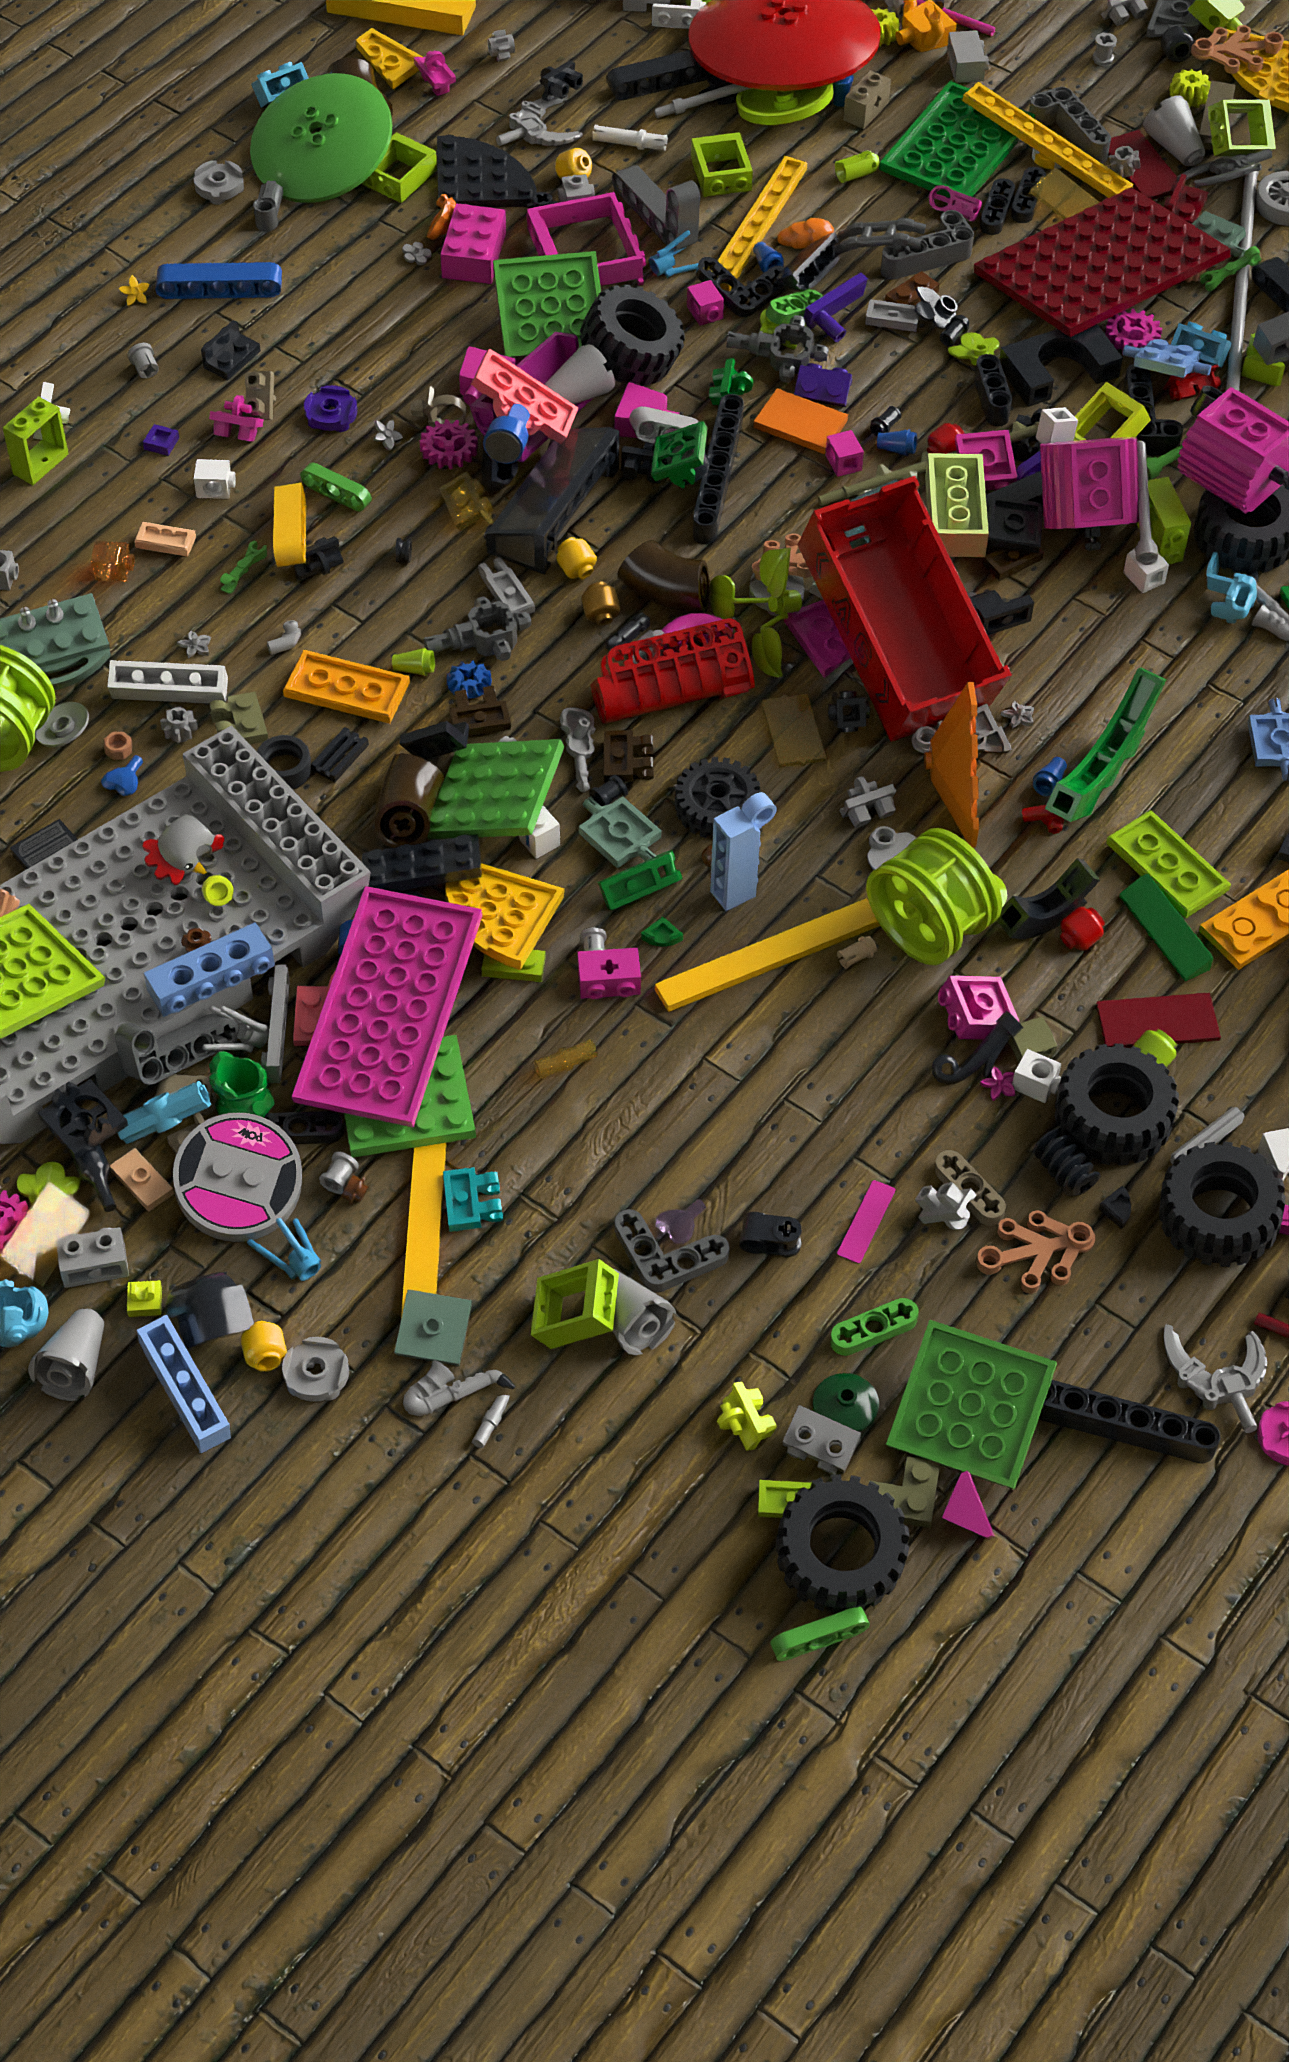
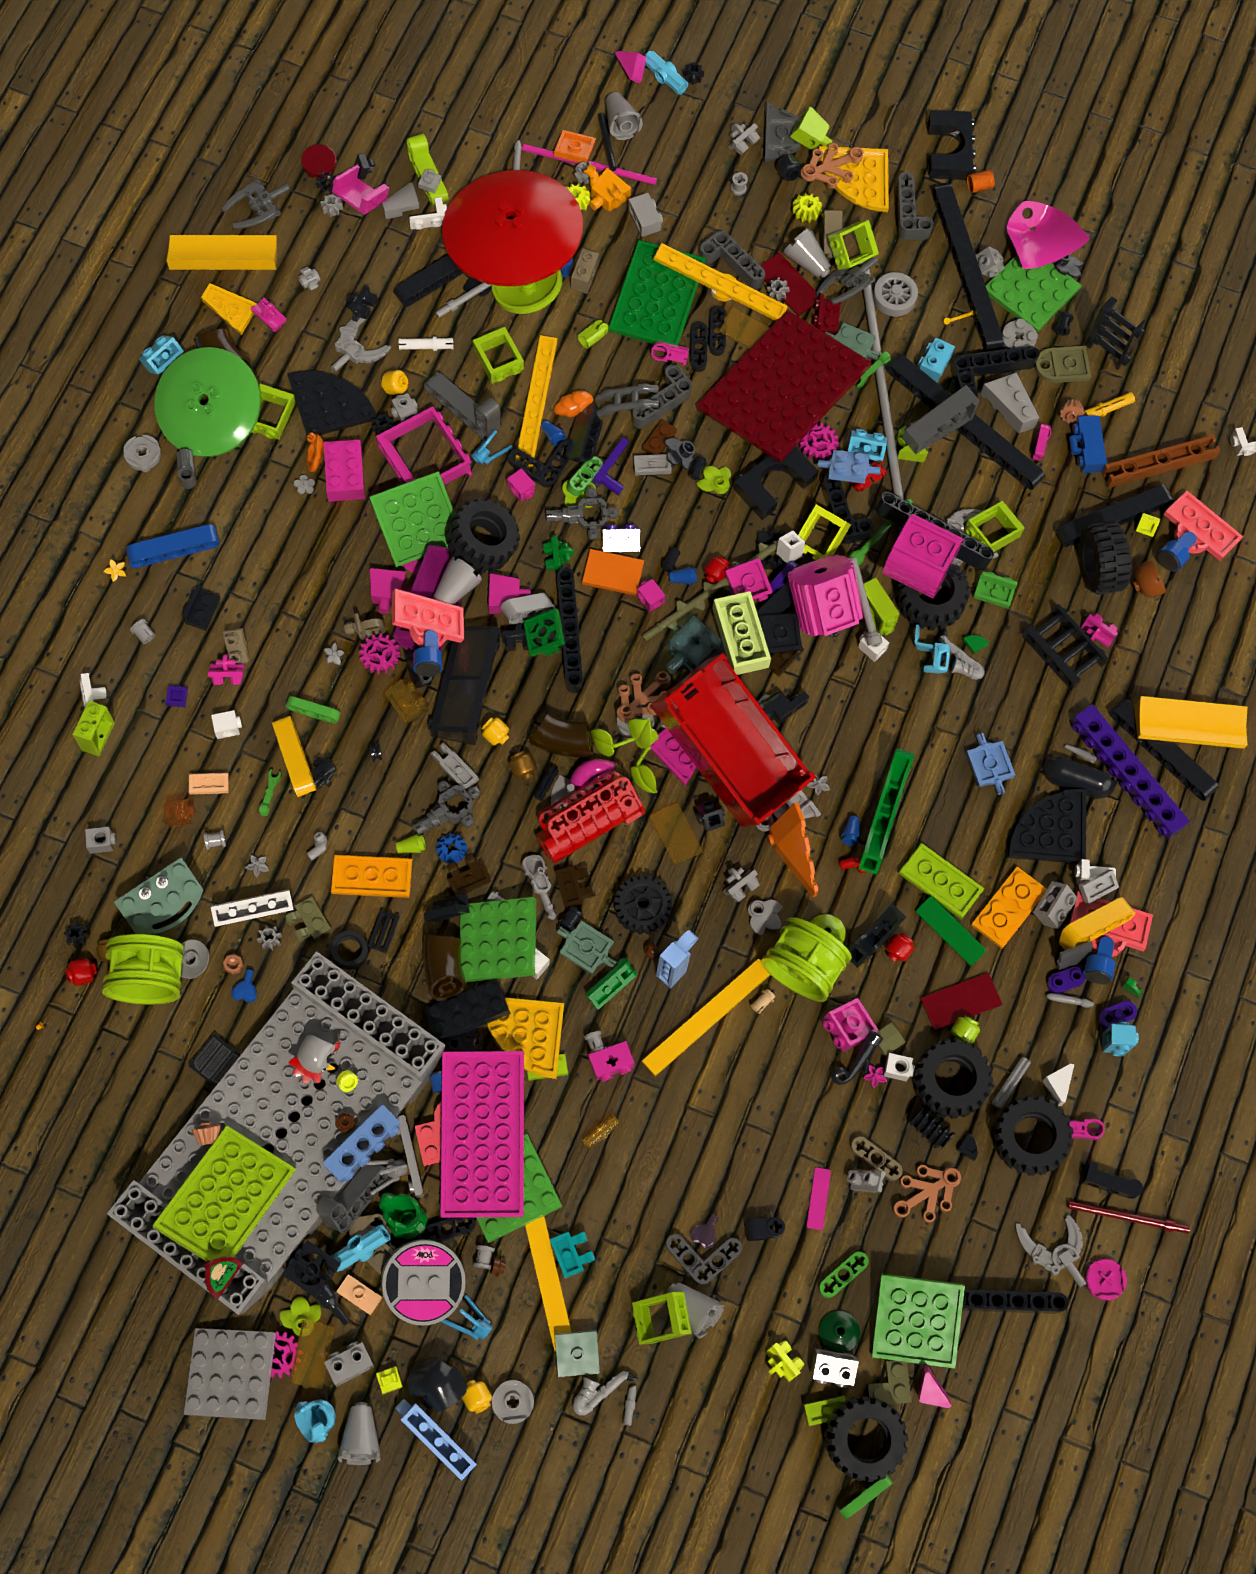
camera: 20 degrees left, 15 degrees up
dark purple plate [304,385,357,432] -> none
green tile [641,917,683,947] -> none
black beam [974,354,1012,426] -> none
none -> light grey bush [203,830,226,850]

